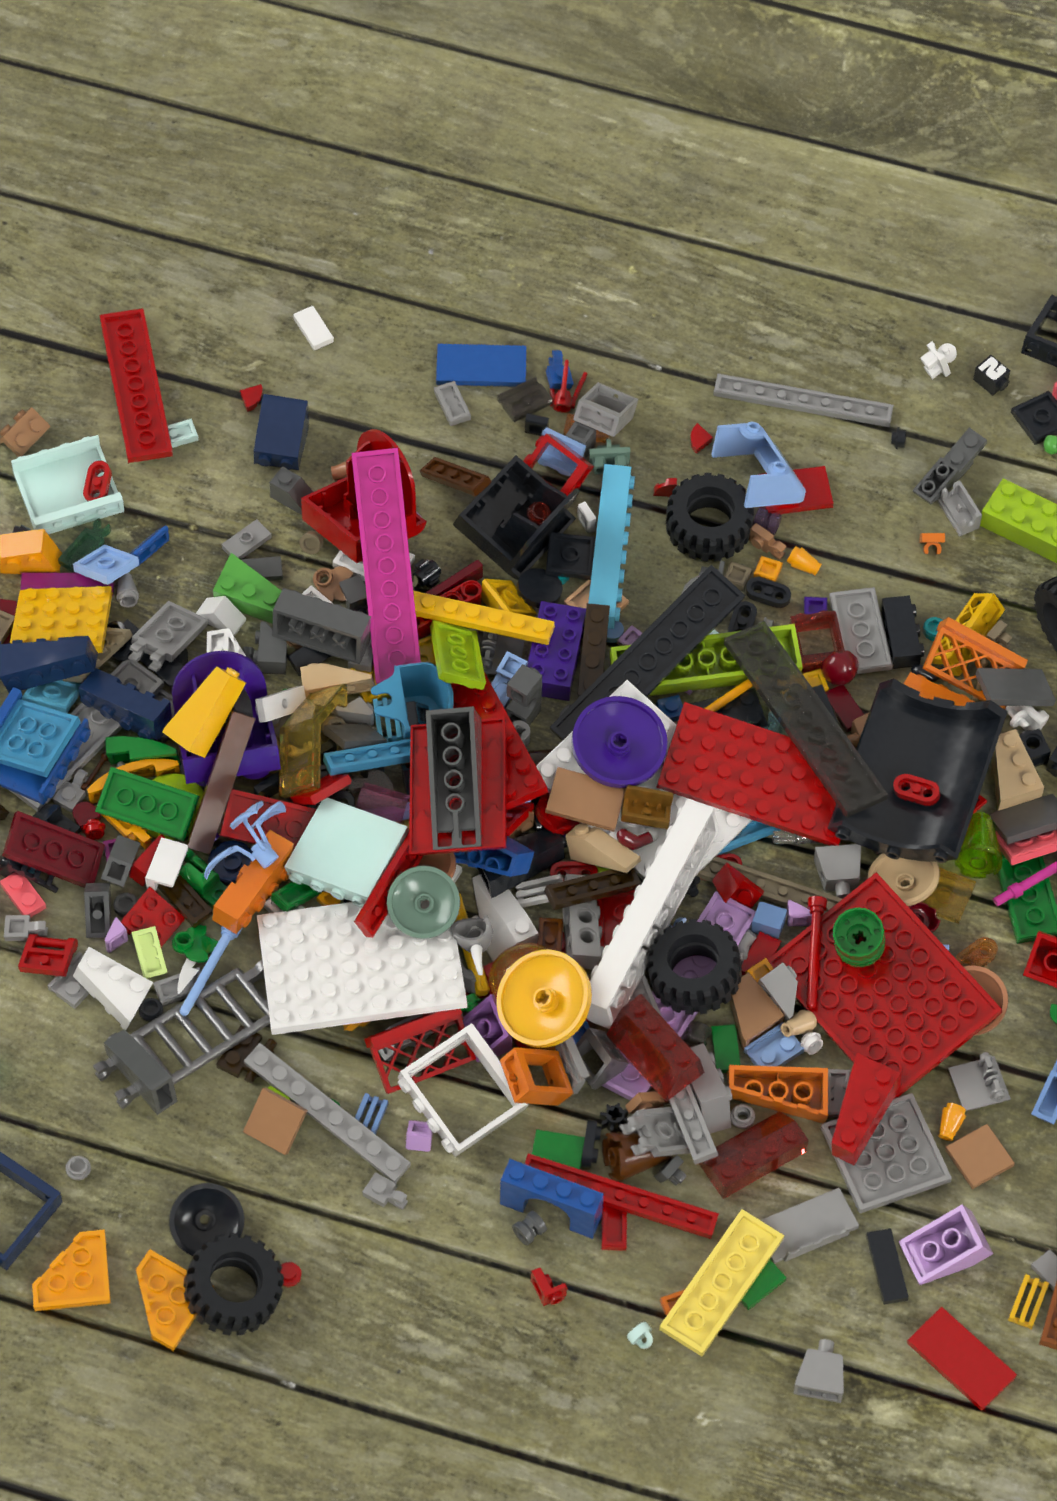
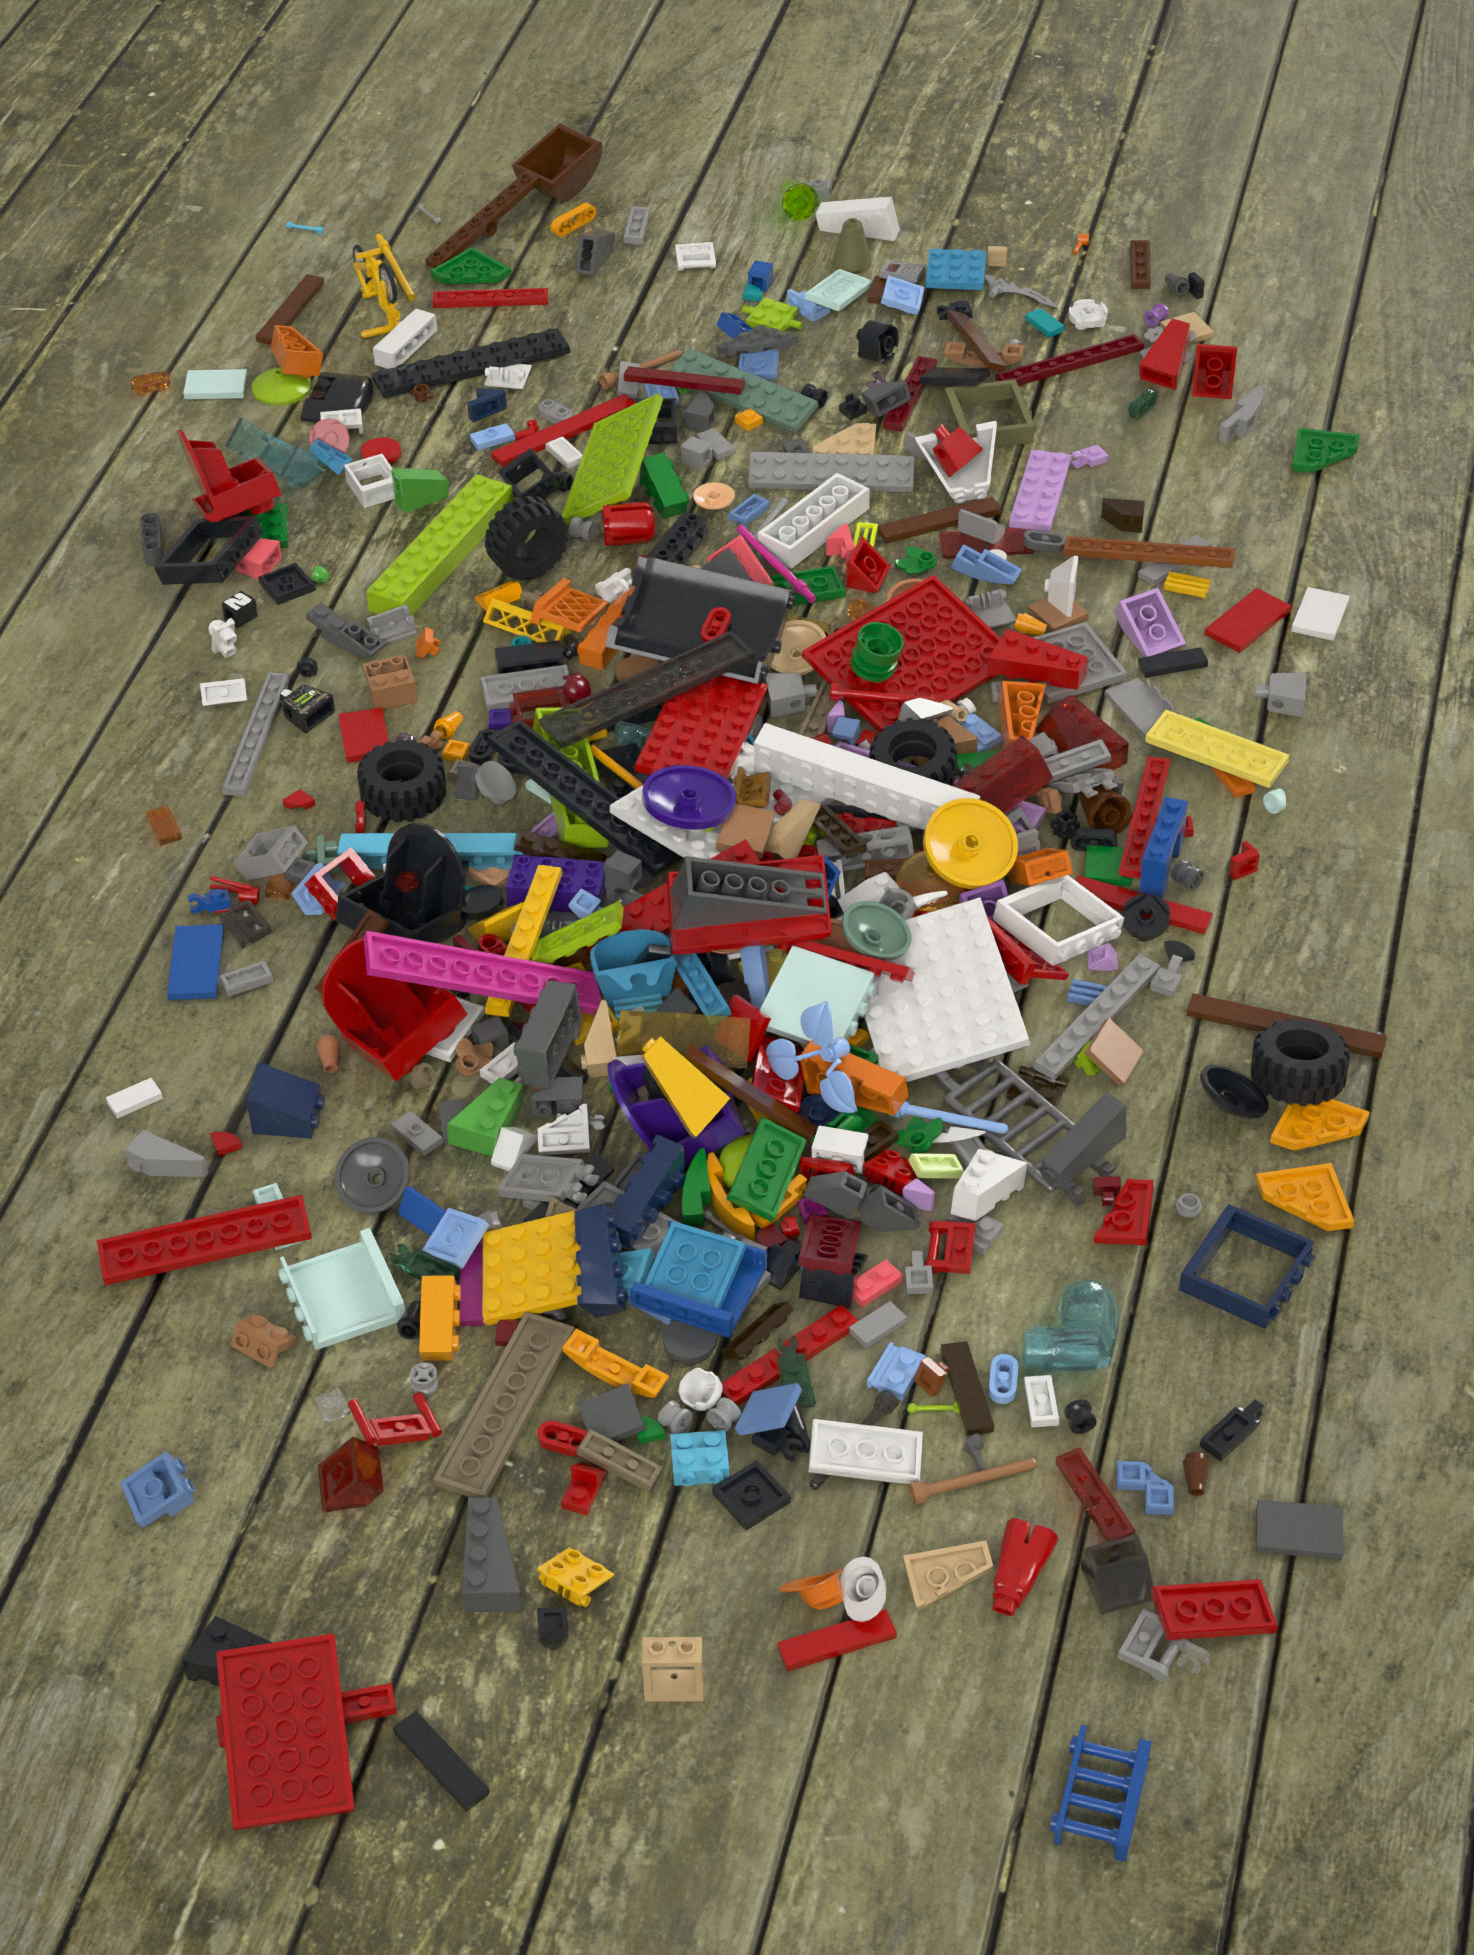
camera: 90 degrees left, 15 degrees down
red plate [83,460,112,502] -> none
dark grey slope [269,466,313,515] -> none
clear pink panel [356,782,410,824] -> none
black tile [525,414,549,436] -> none
light blue windscreen [711,422,806,508] -> none
dark grey tile [975,668,1056,706] -> none
none -> light grey slope [125,1130,208,1177]
none -> clear orange tile [146,805,182,846]
none -> white panel [200,678,247,706]
none -> black torso [280,685,335,734]
none -> dark grey dish [335,1137,410,1214]
none -> medium nougat slope [362,655,418,709]
none -> light orange slope [474,581,522,611]
none -> white slope [1044,556,1078,617]
none -> red tile [1075,875,1213,935]
none -> dark red tile [1092,1176,1121,1206]
none -> red wing [1093,1179,1154,1246]
none -> black plate [1122,894,1170,942]
none -> black tile [1164,941,1195,962]
none -> reddish brown tile [1187,993,1387,1059]
none -> white tile [1291,587,1350,641]

